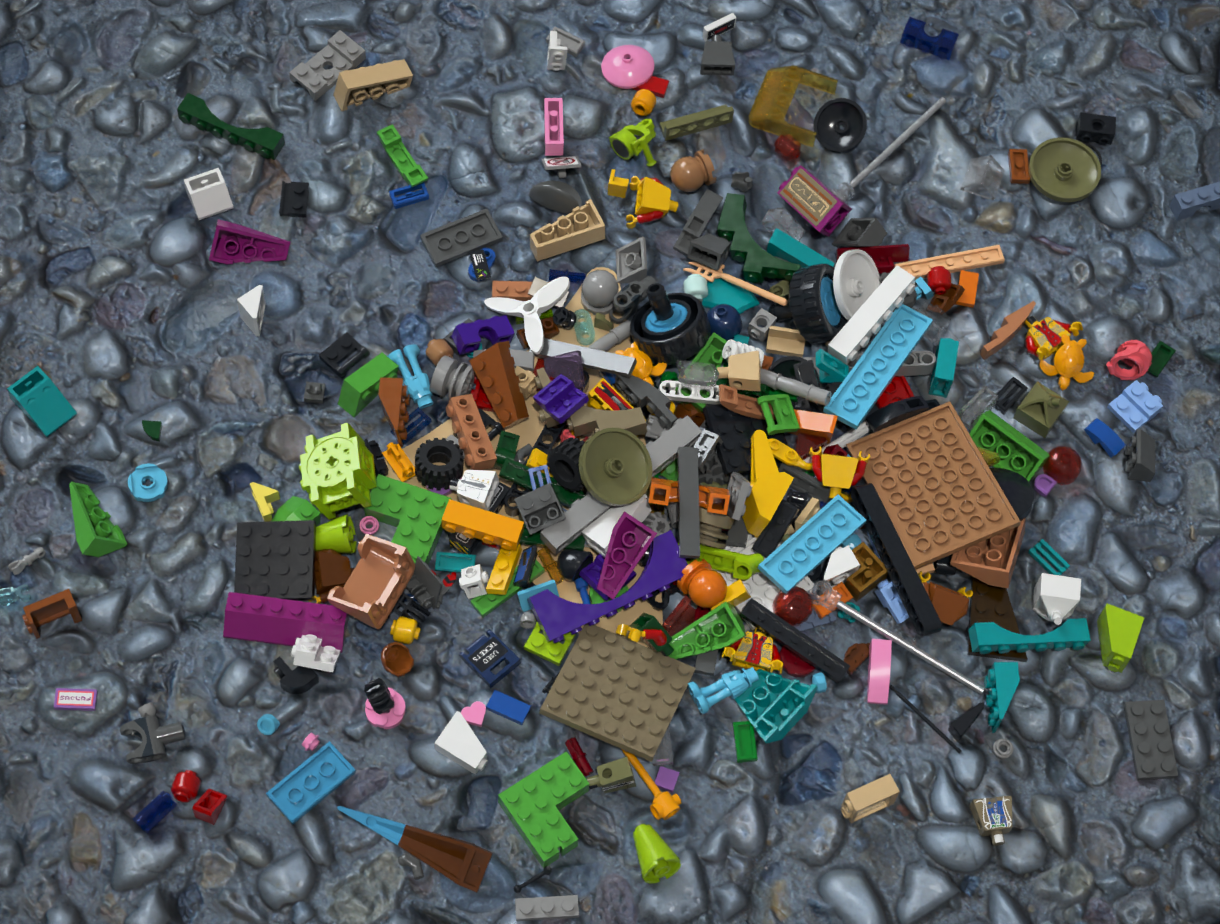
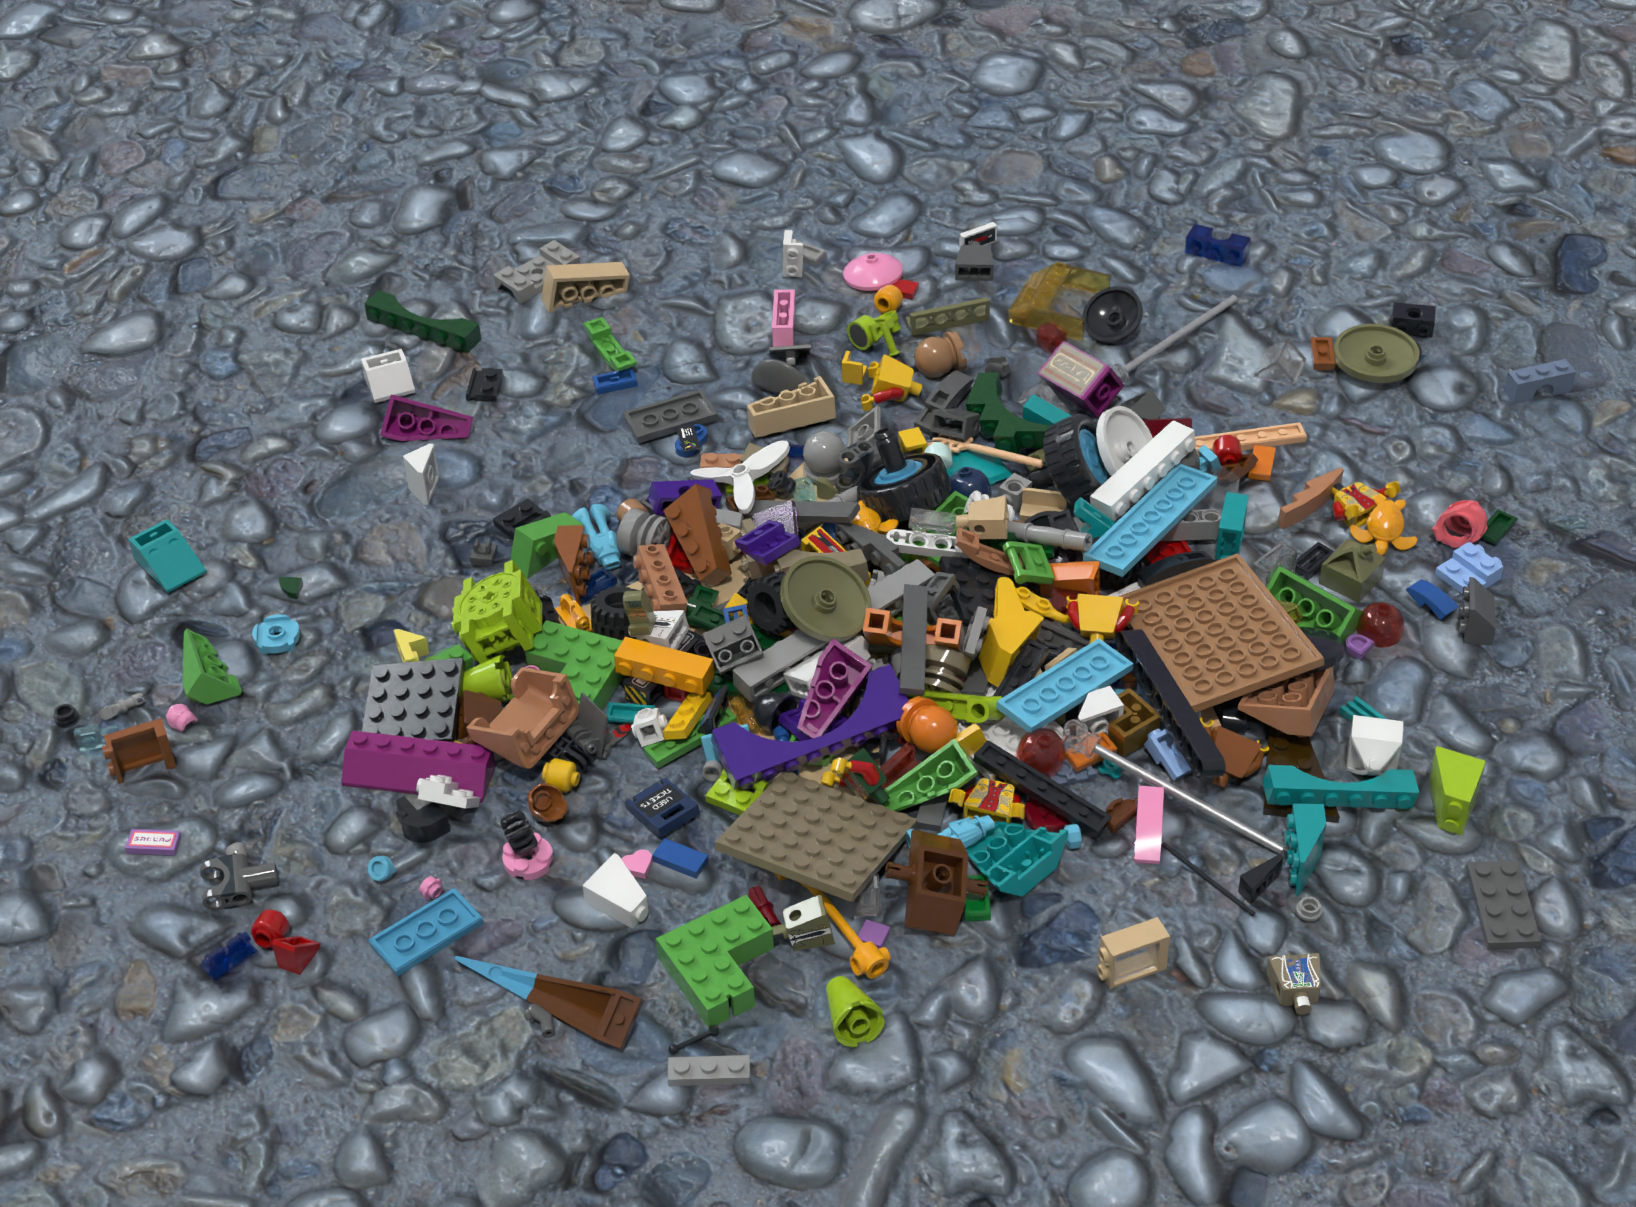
camera: 10 degrees right, 20 degrees down
none -> bright pink arm [166,704,198,732]
none -> olive leg [623,590,656,636]
none -> reddish brown slope [885,830,988,937]
none -> yellow panel [898,427,927,453]

